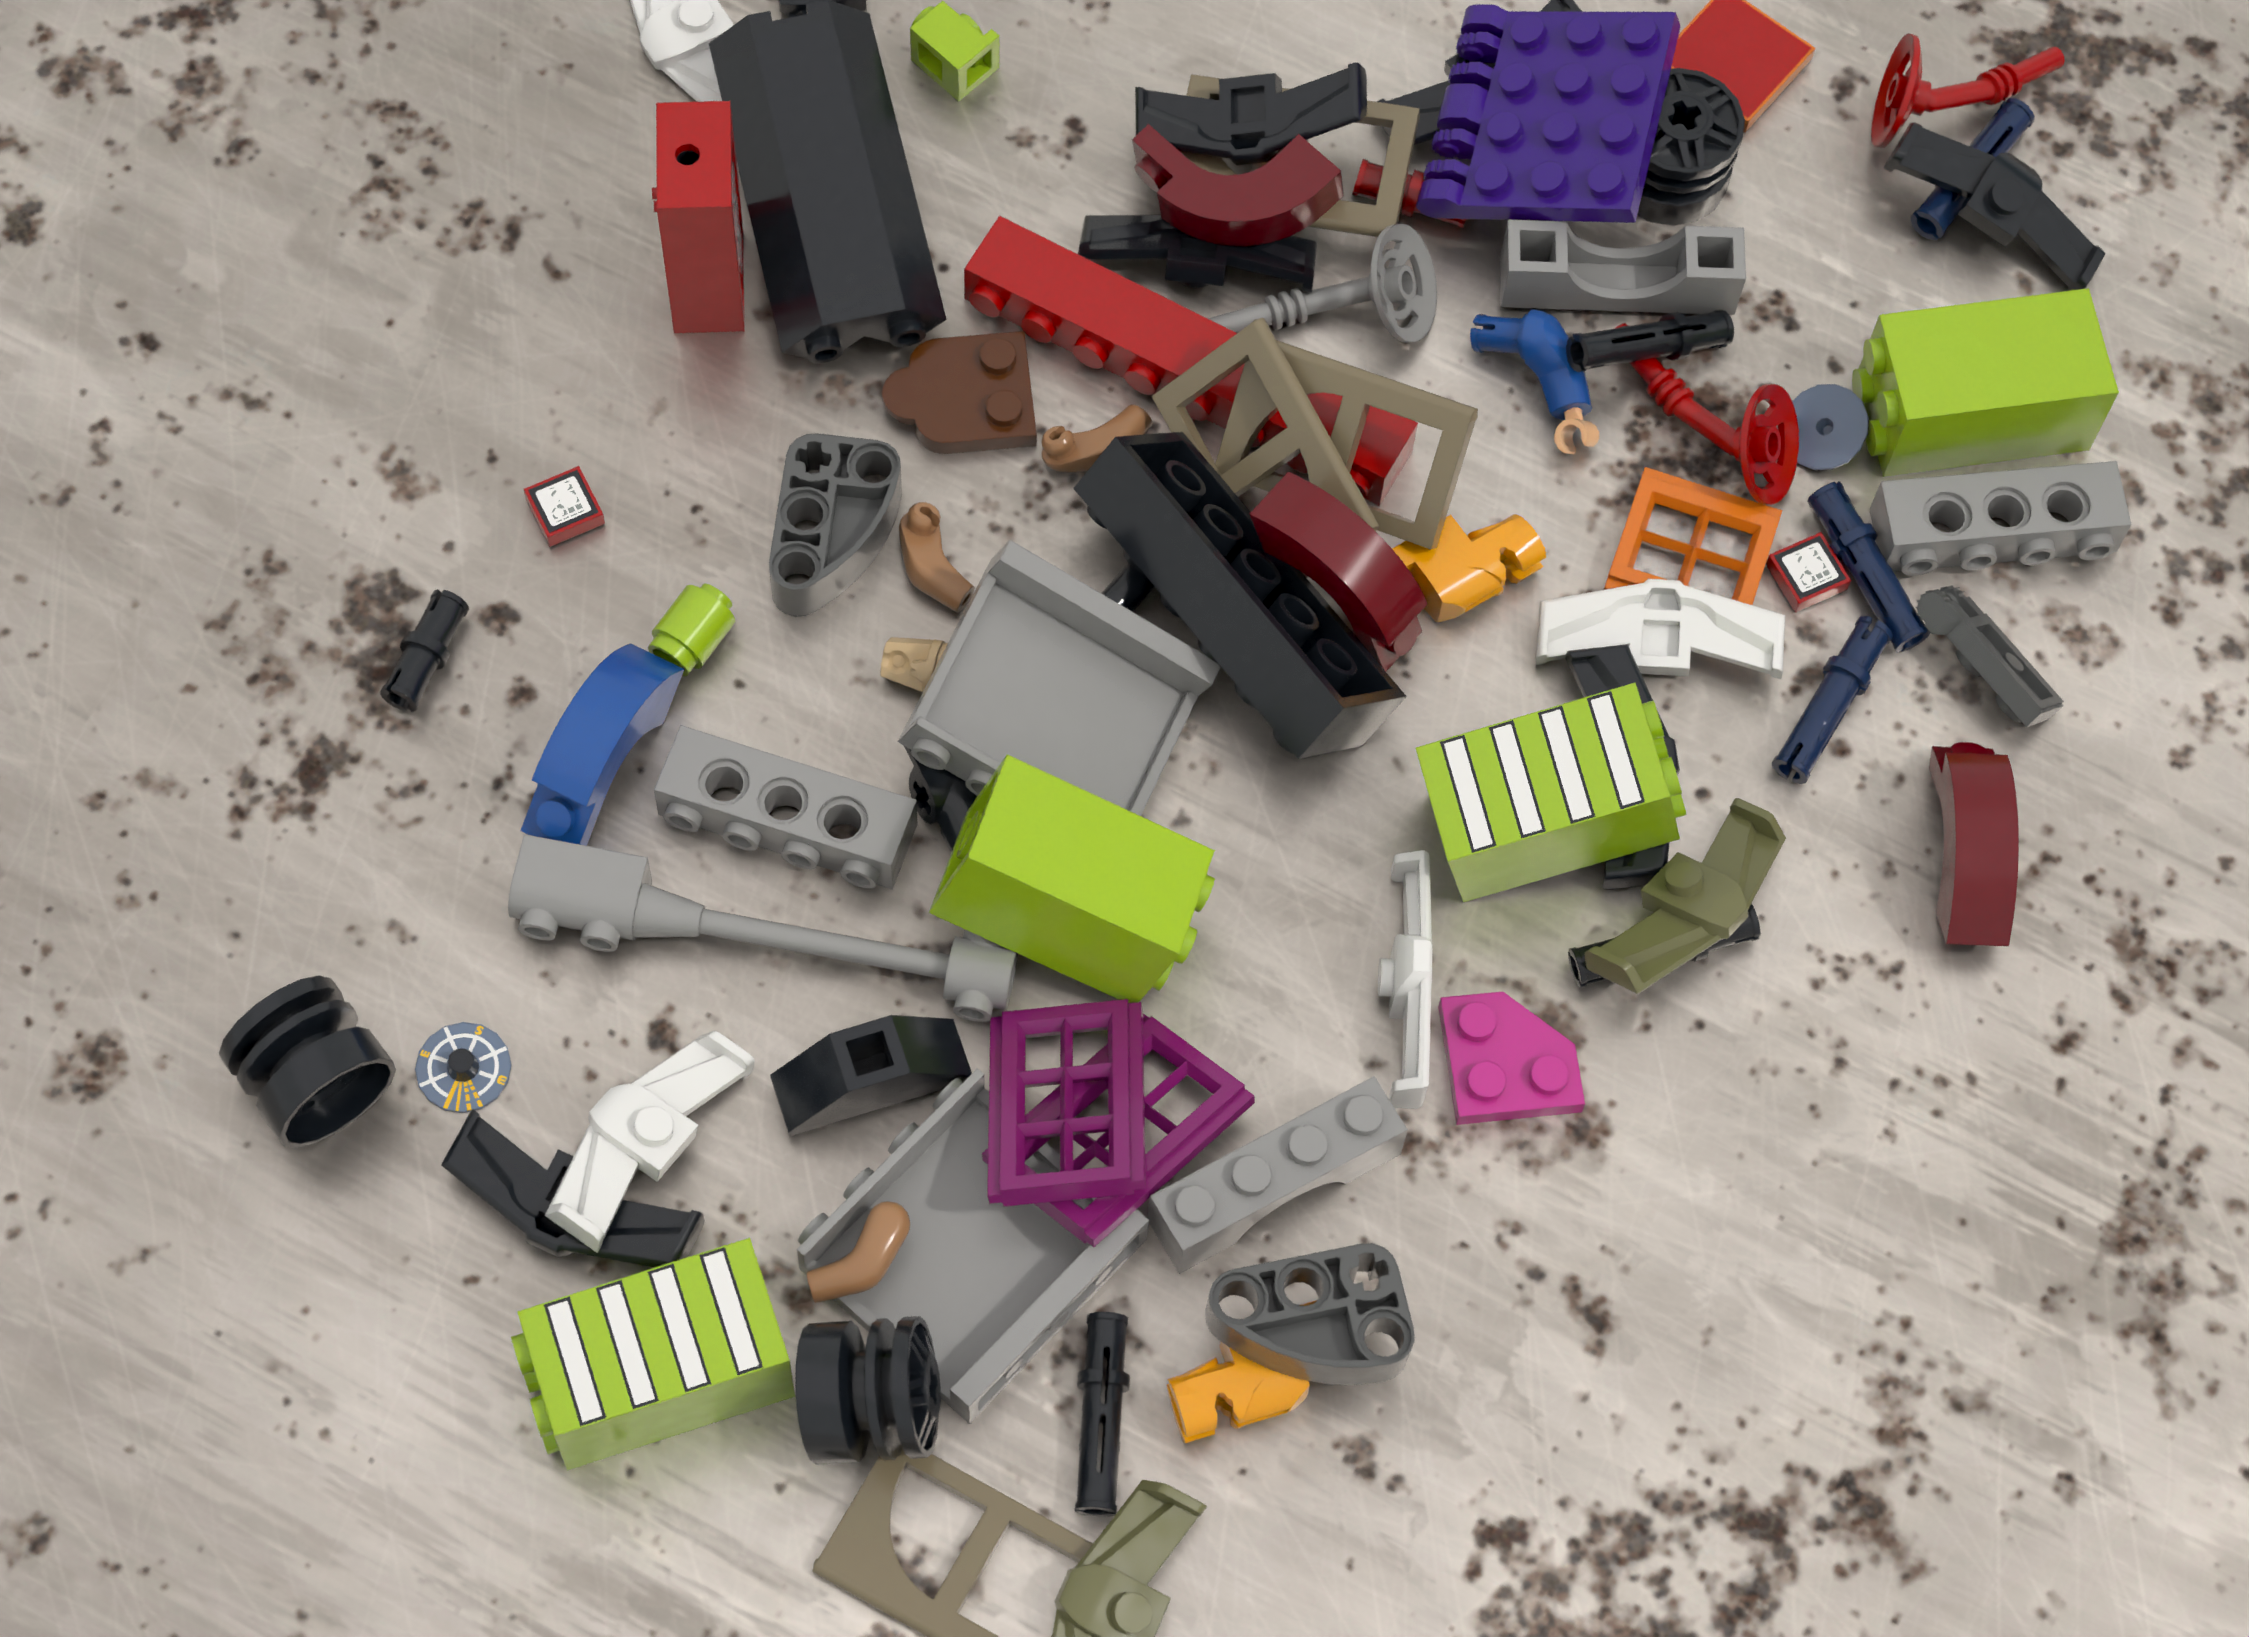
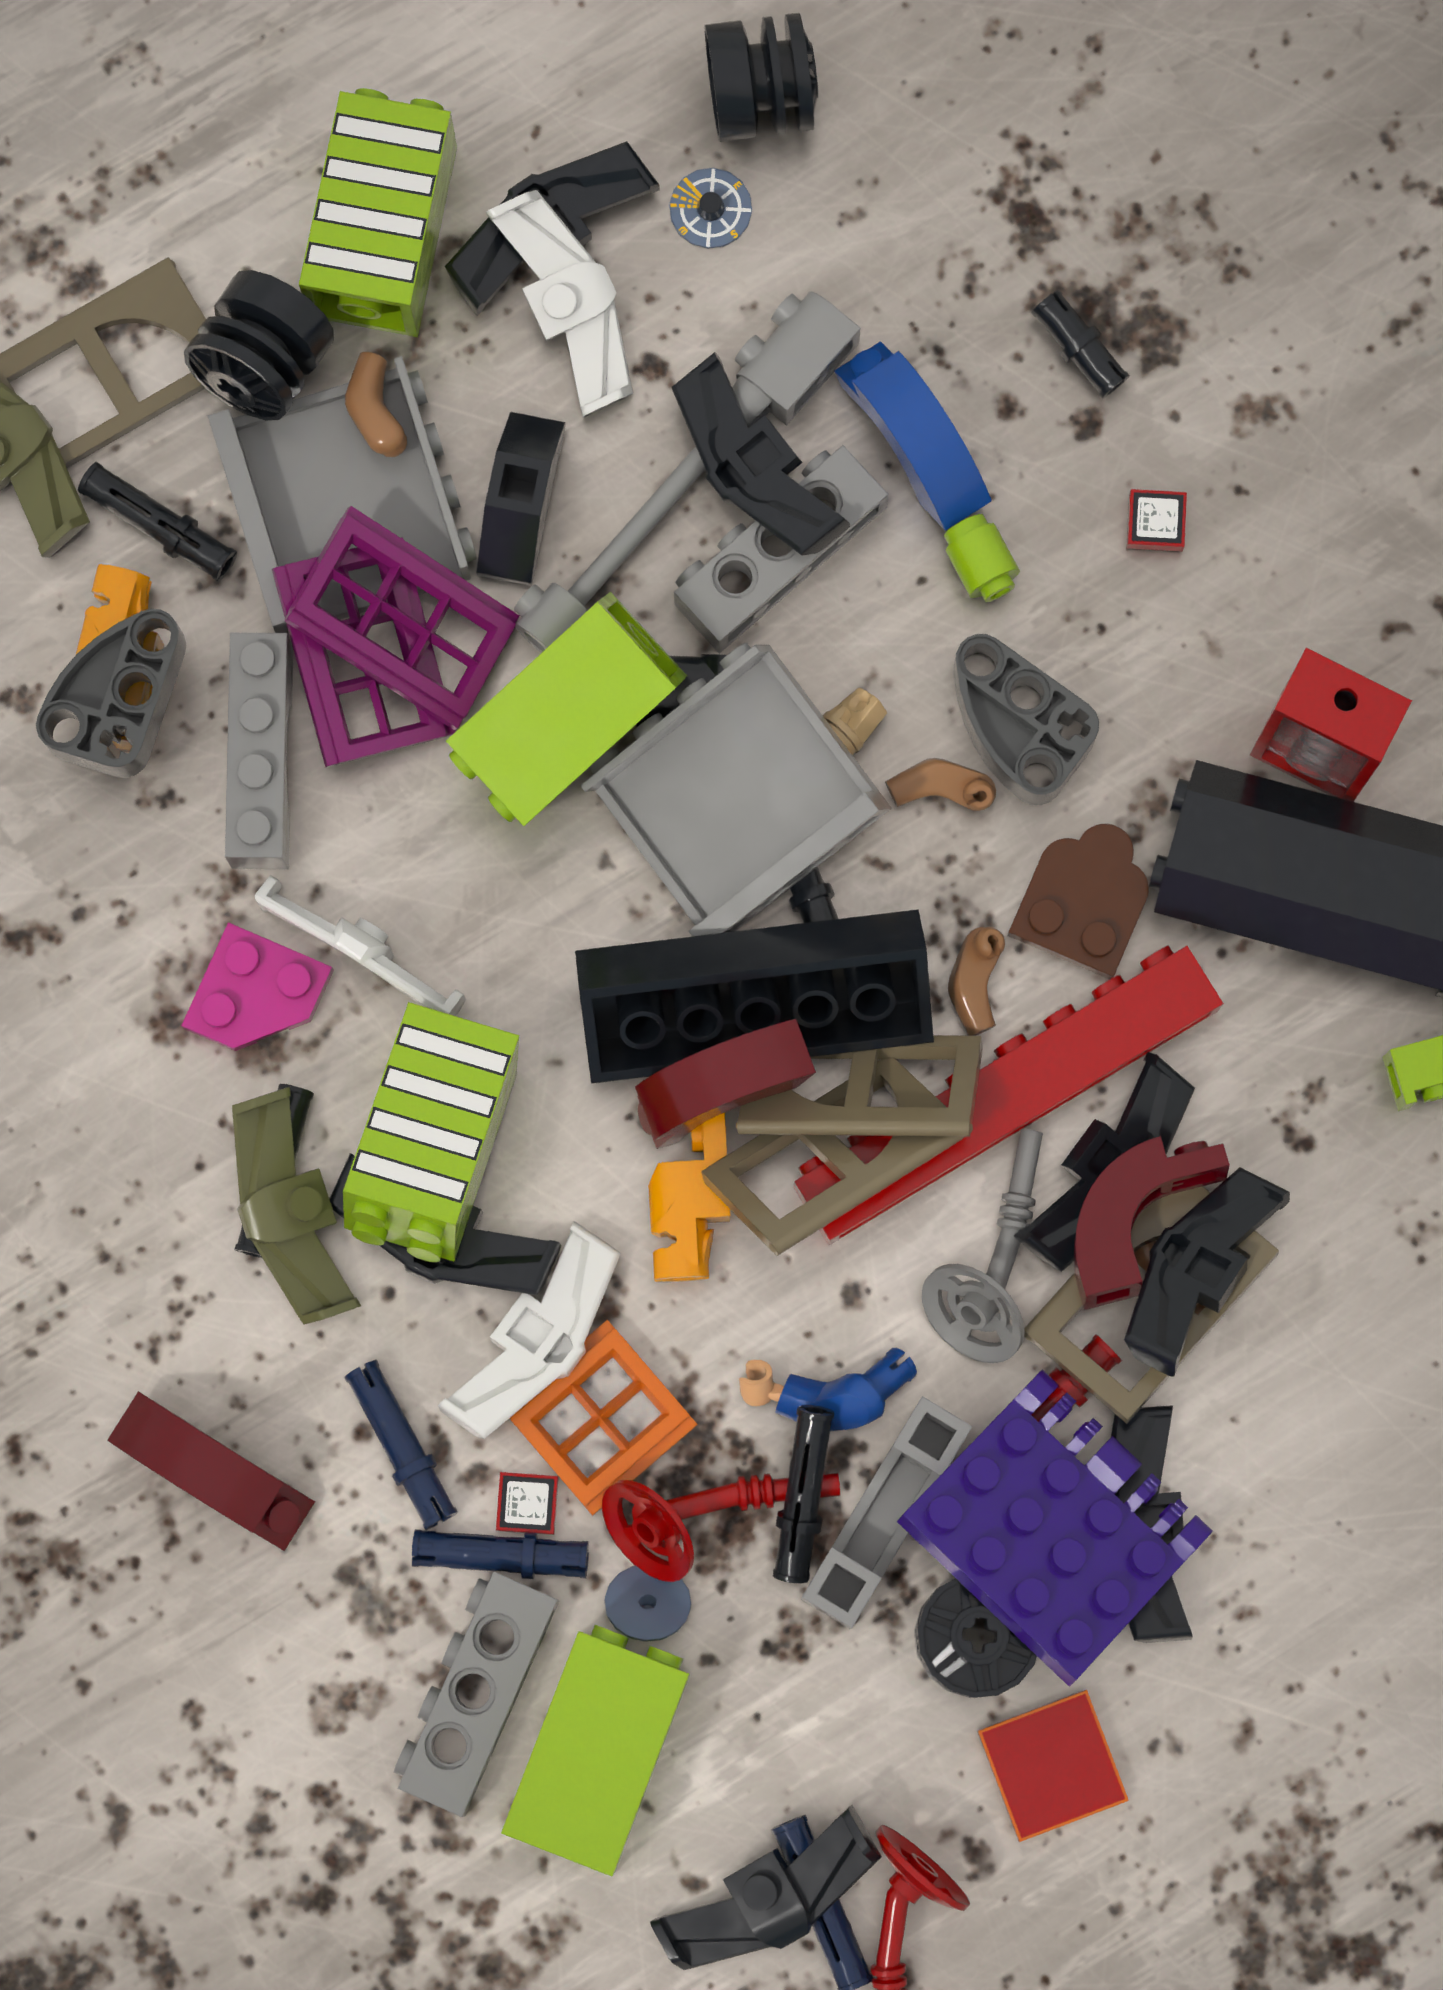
camera: 125 degrees right, 15 degrees up
dark grey hinge [1915,585,2064,727] -> none
none -> black plate [671,352,850,555]

